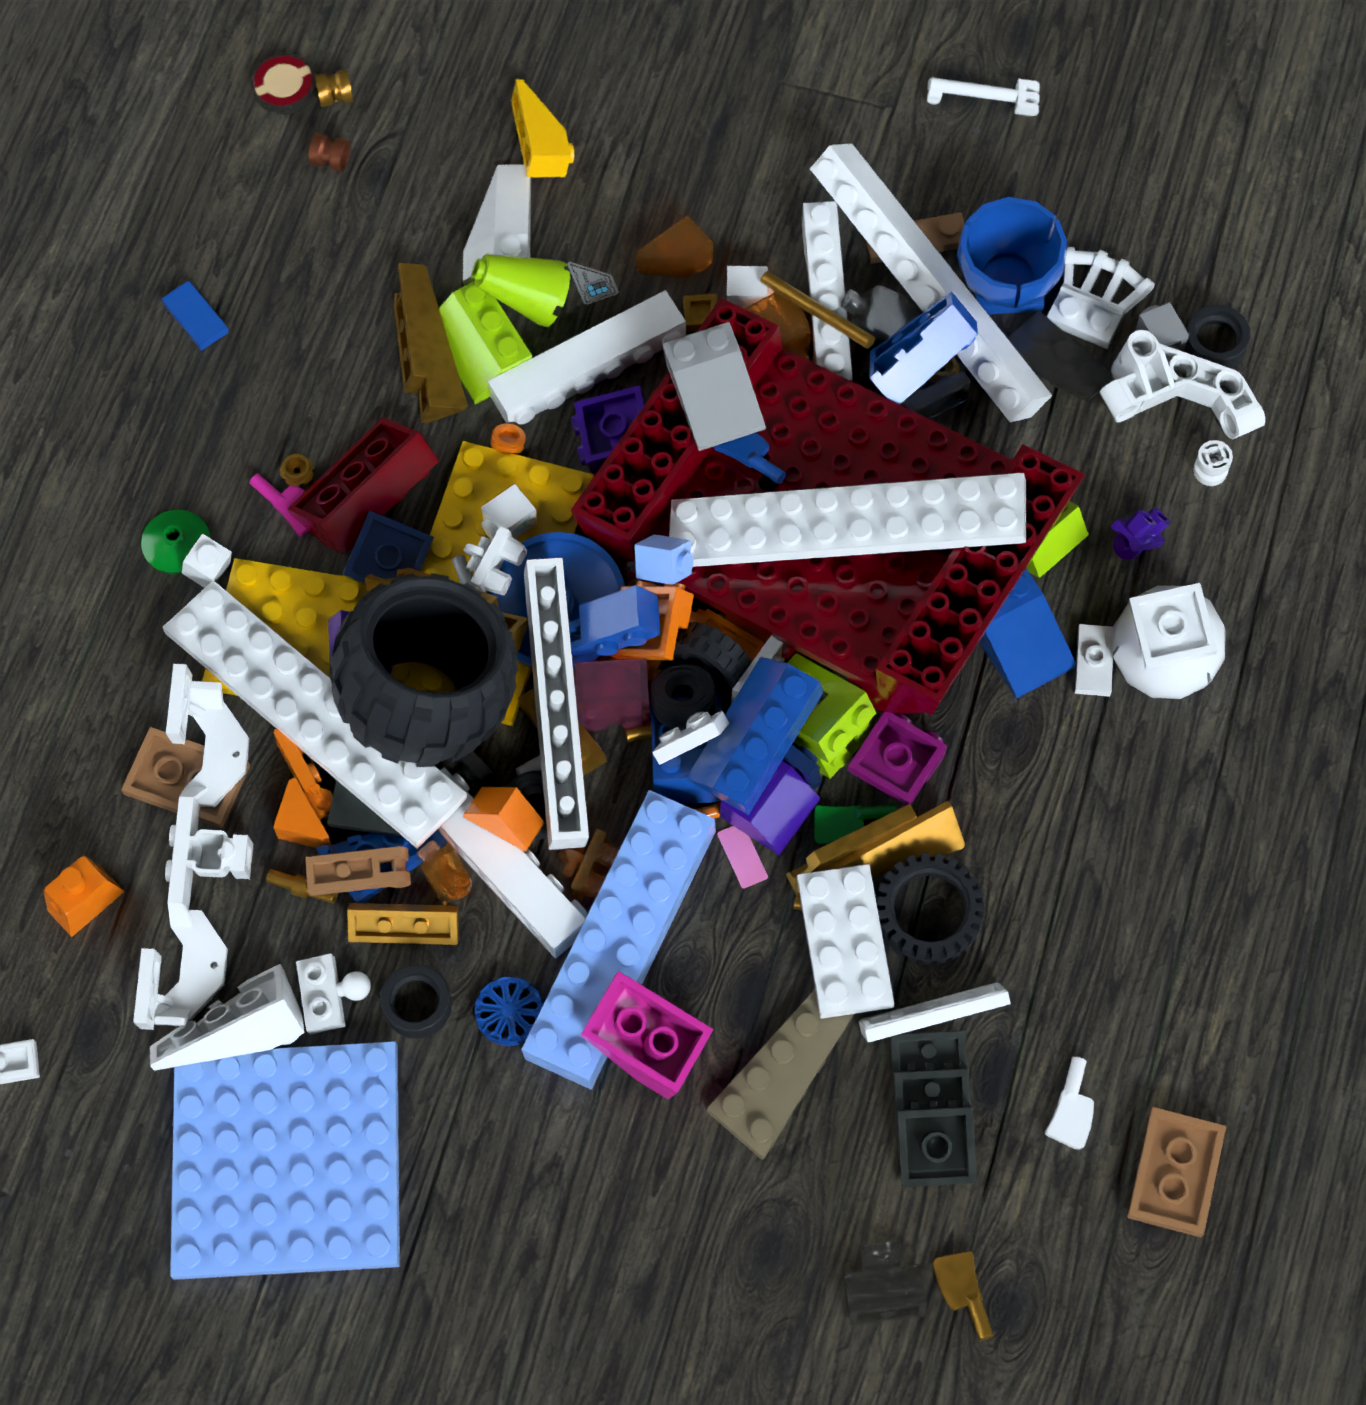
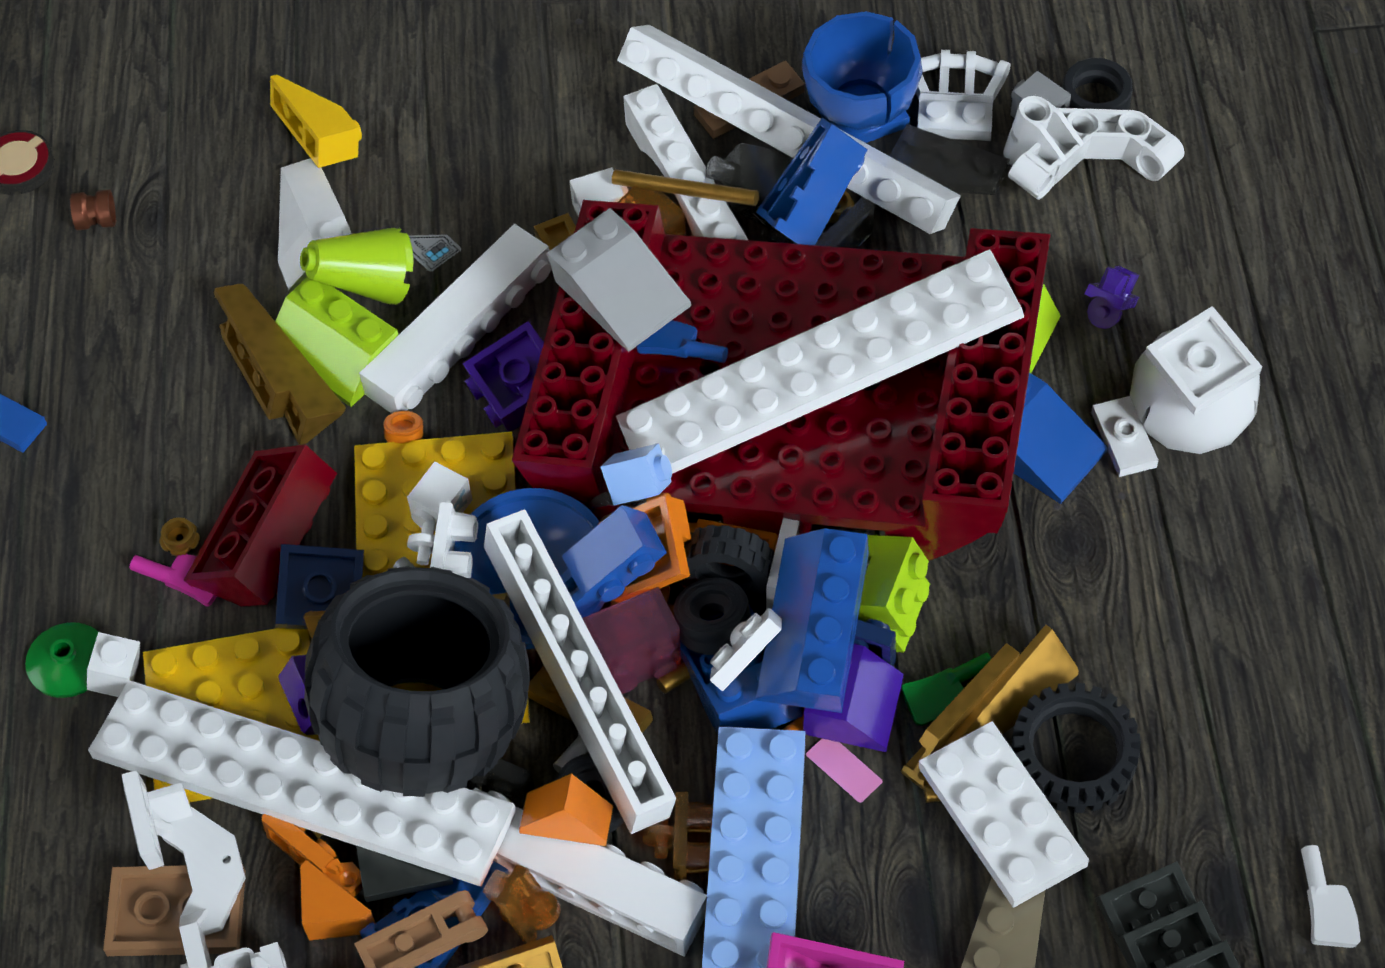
camera: 20 degrees left, 10 degrees down
pearl gold wheel [315,69,353,107] -> none
clear orange slope [636,215,713,278] -> none
magenta plate [848,712,947,806] -> none
white tile [859,982,1011,1042] -> none
white wheel [1193,440,1233,486] -> none

